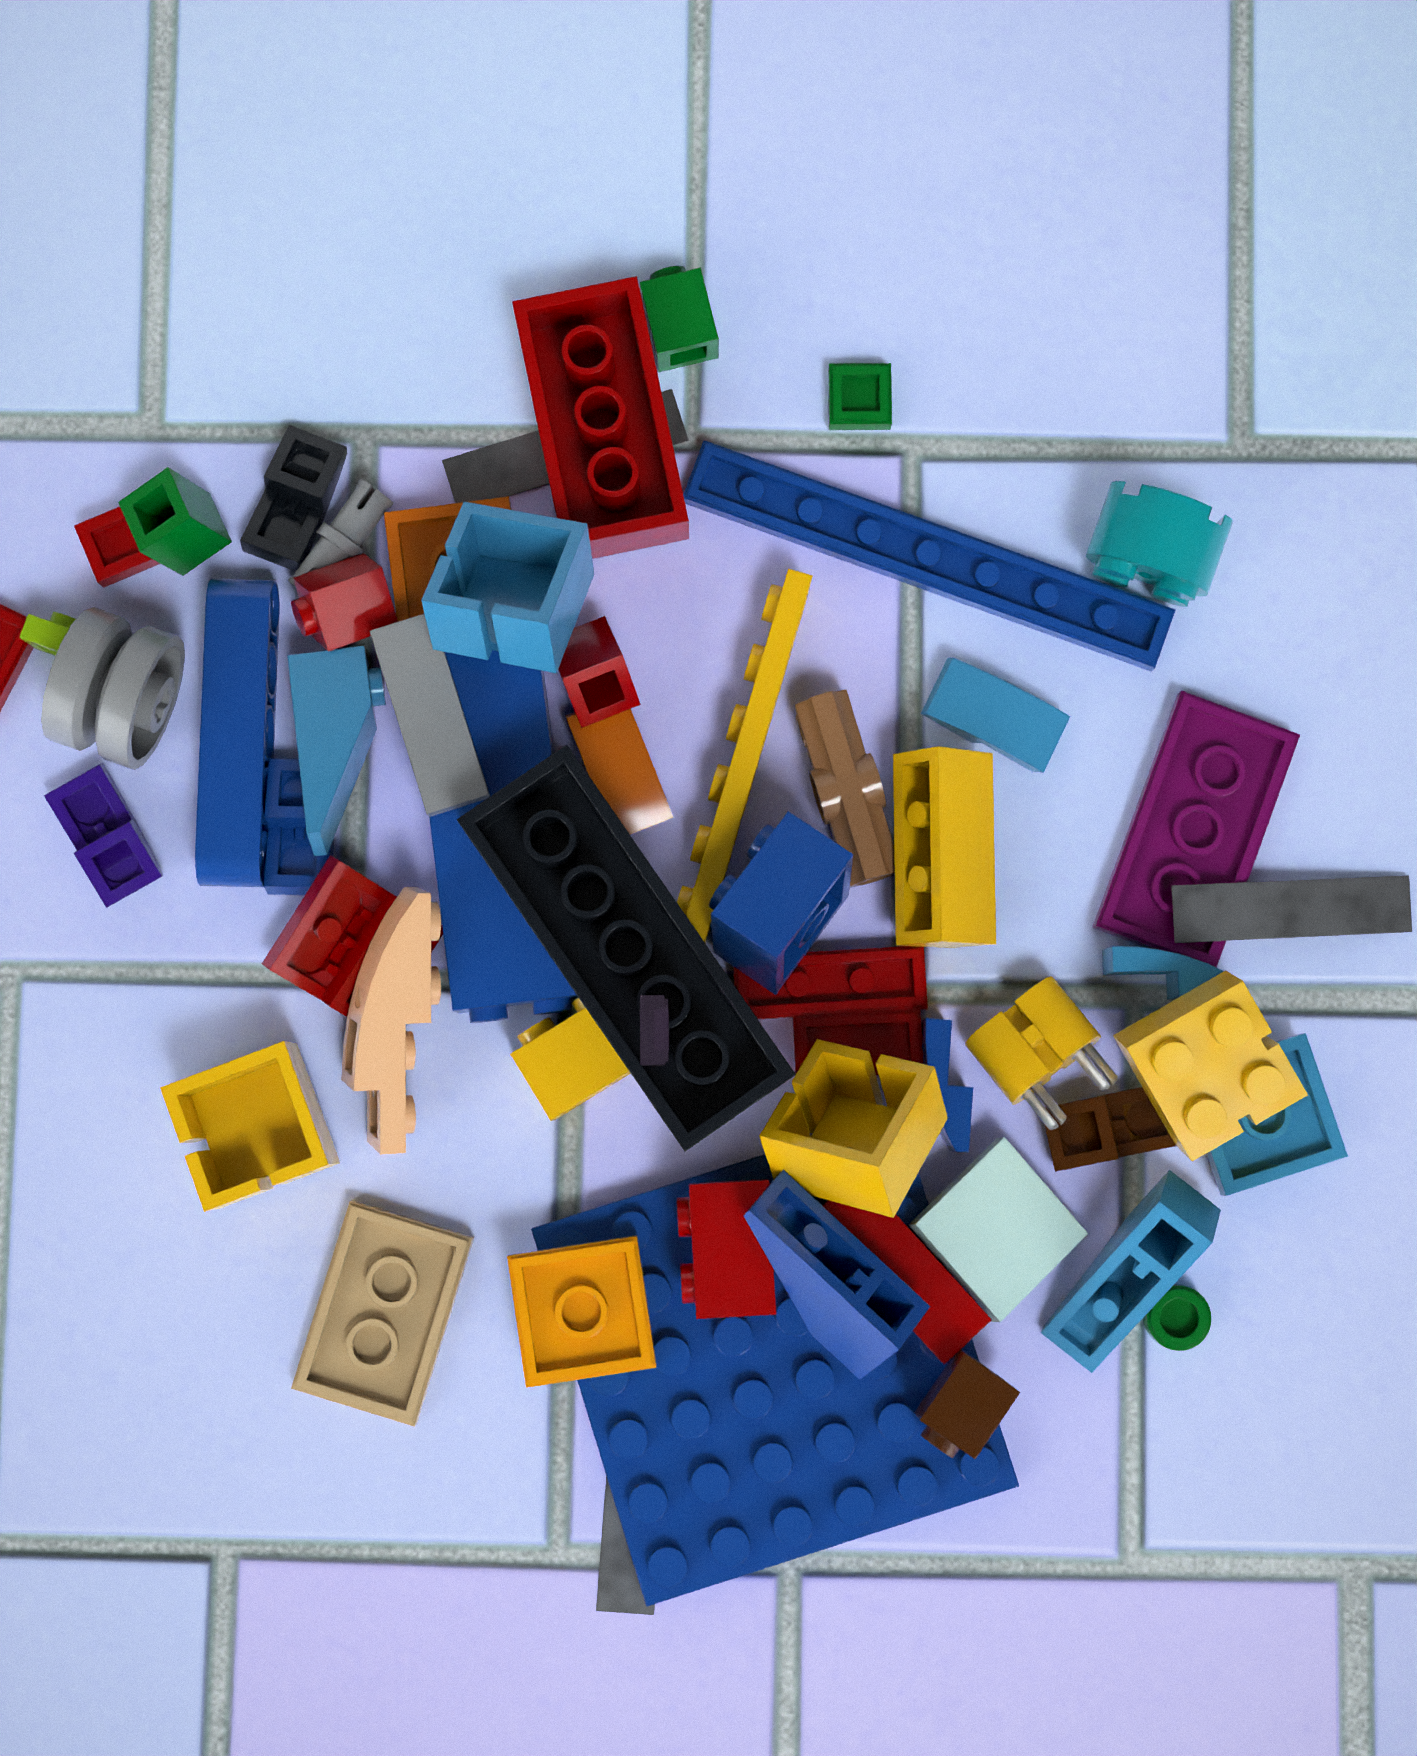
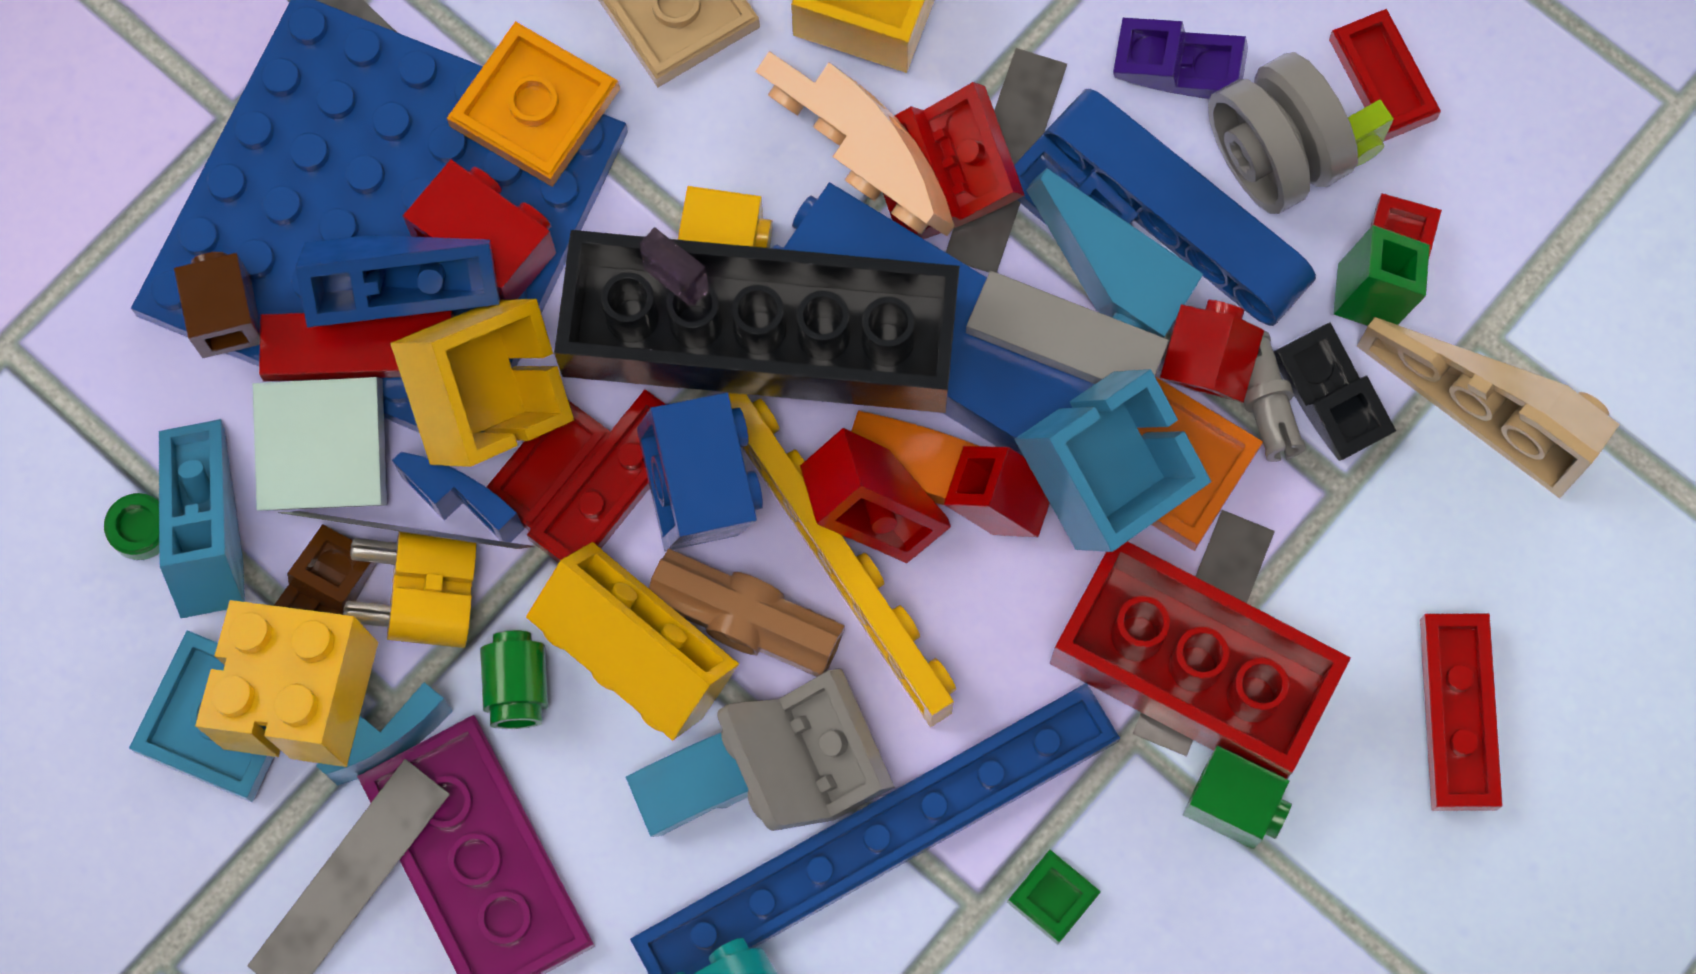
camera: 130 degrees right, 10 degrees down
none -> flat silver sticker [278,511,535,549]
none -> green brick [480,630,548,729]
none -> light grey bracket [717,669,895,831]
none -> red slope [800,428,951,564]
none -> flat silver sticker [946,48,1068,273]
none -> tan wedge [1357,317,1620,499]
none -> red plate [1420,613,1503,811]

